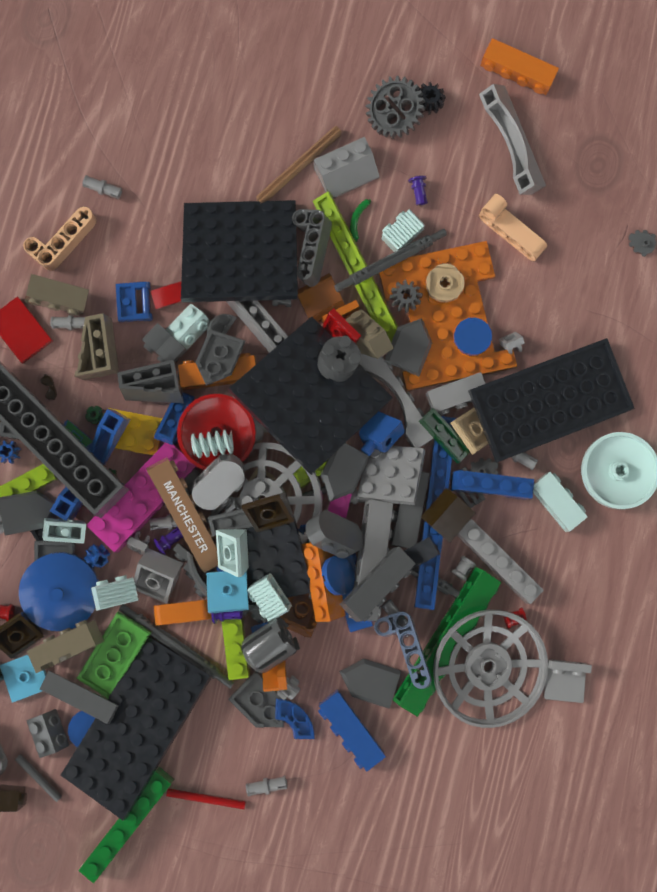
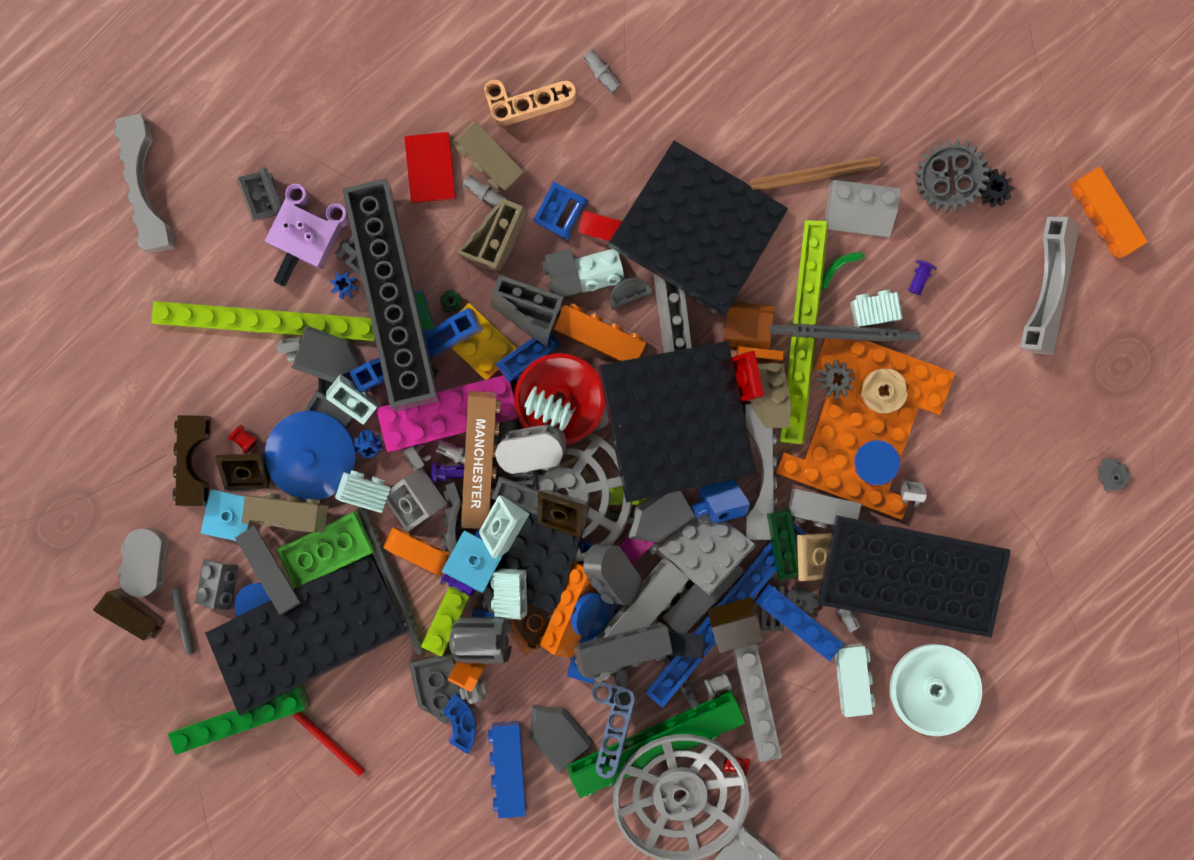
camera: 30 degrees right, 5 degrees up
dark brown piece [40,374,57,400] -> none
dark grey tile [196,329,246,386] -> none
light grey pin [246,776,287,797] -> none
dark grey beam [292,209,332,287] -> none
dark grey brick [317,336,361,382] -> none
dark grey tile [384,318,432,377] -> none
light nougat beam [479,194,547,261] -> none

